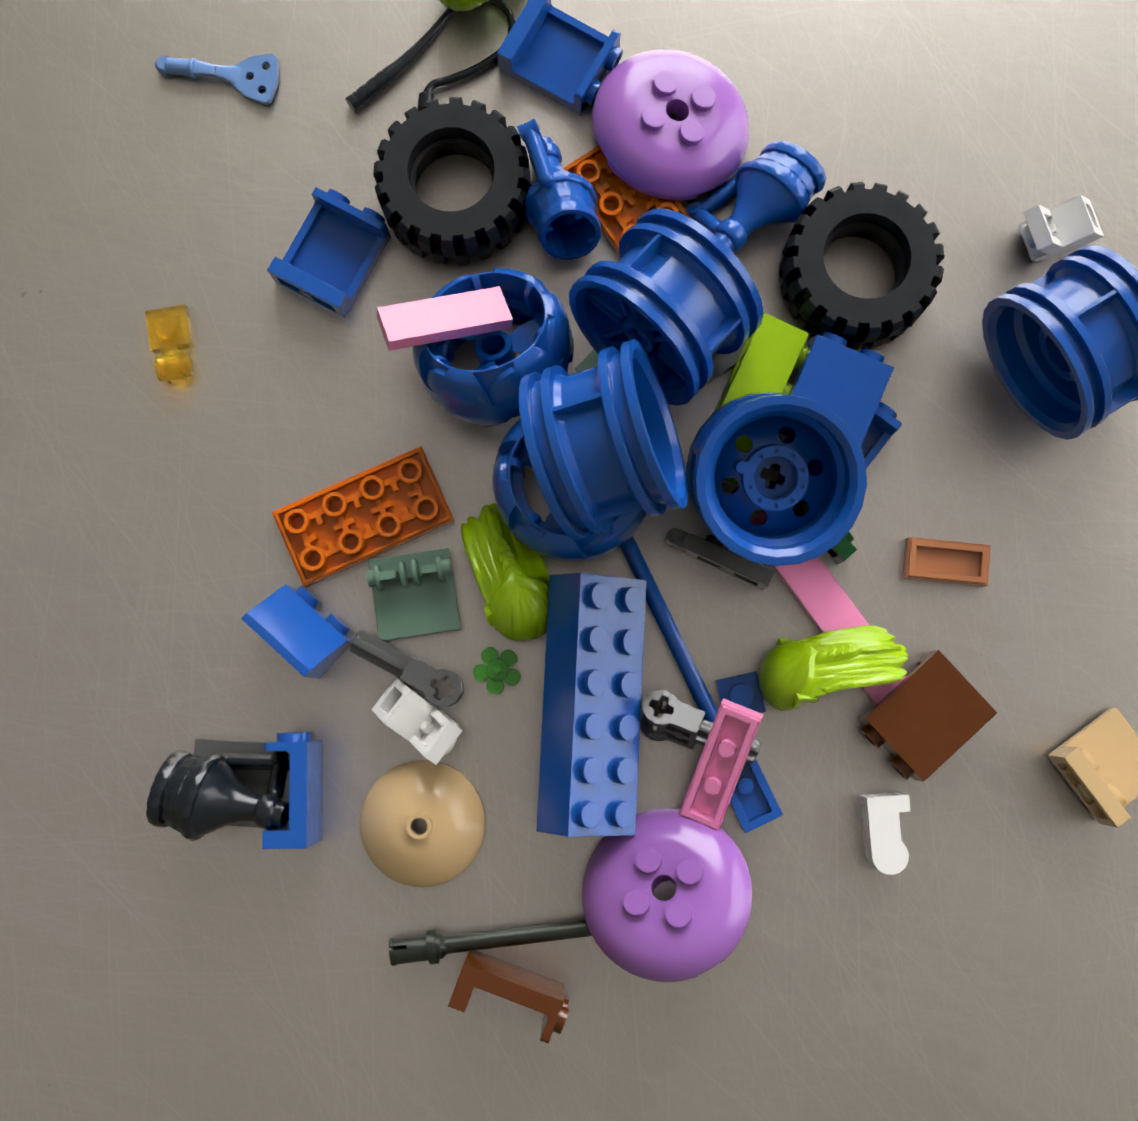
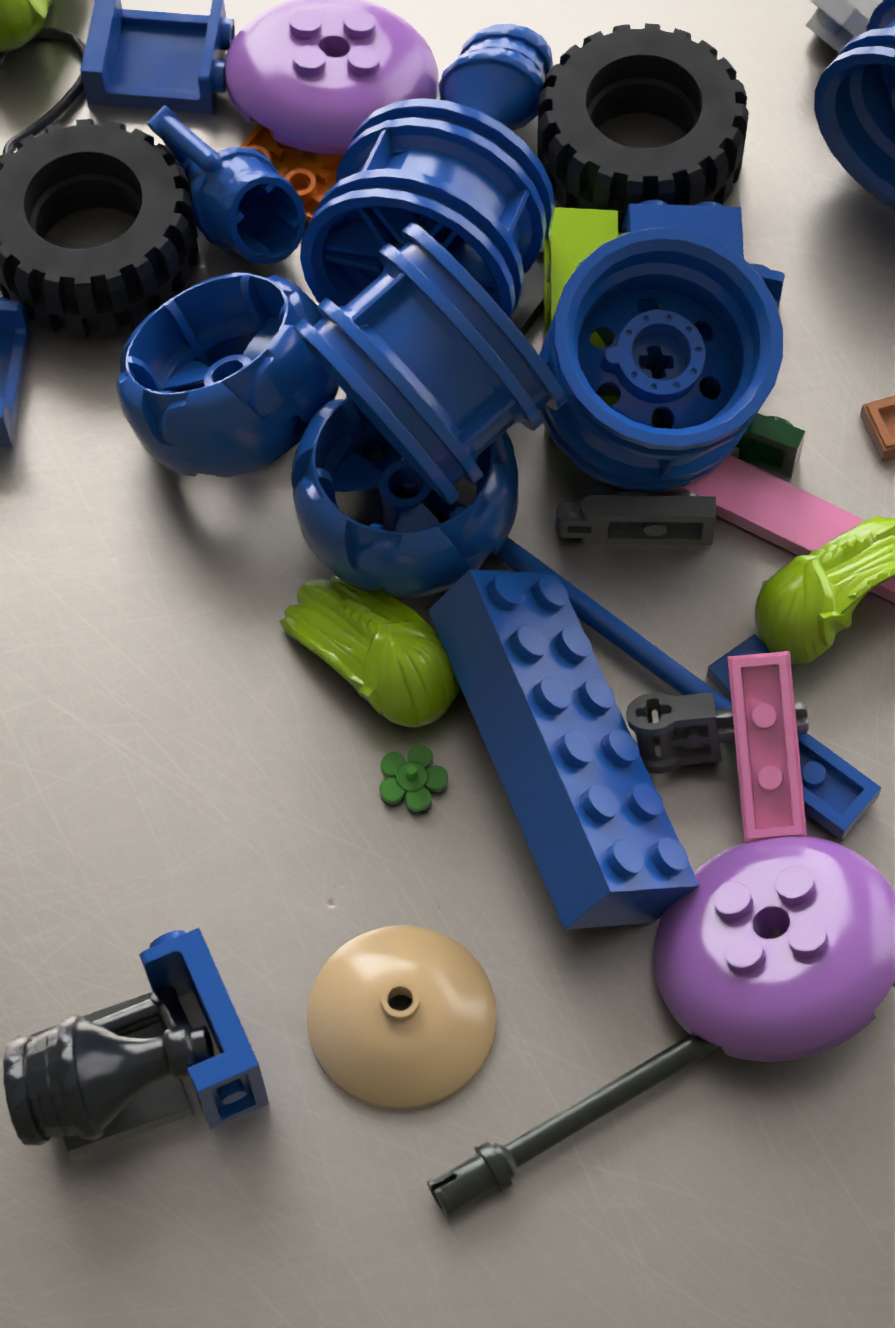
camera: 25 degrees left, 20 degrees down
blue slope [241,584,352,679] -> none
orange tile [272,446,455,588] -> none
dark grey connector [350,630,464,707] -> none
sand green hinge [367,548,461,641] -> none
white brick [371,677,462,765] -> none
tile [377,286,513,351] -> none
reddish brown panel [448,950,569,1043] -> none

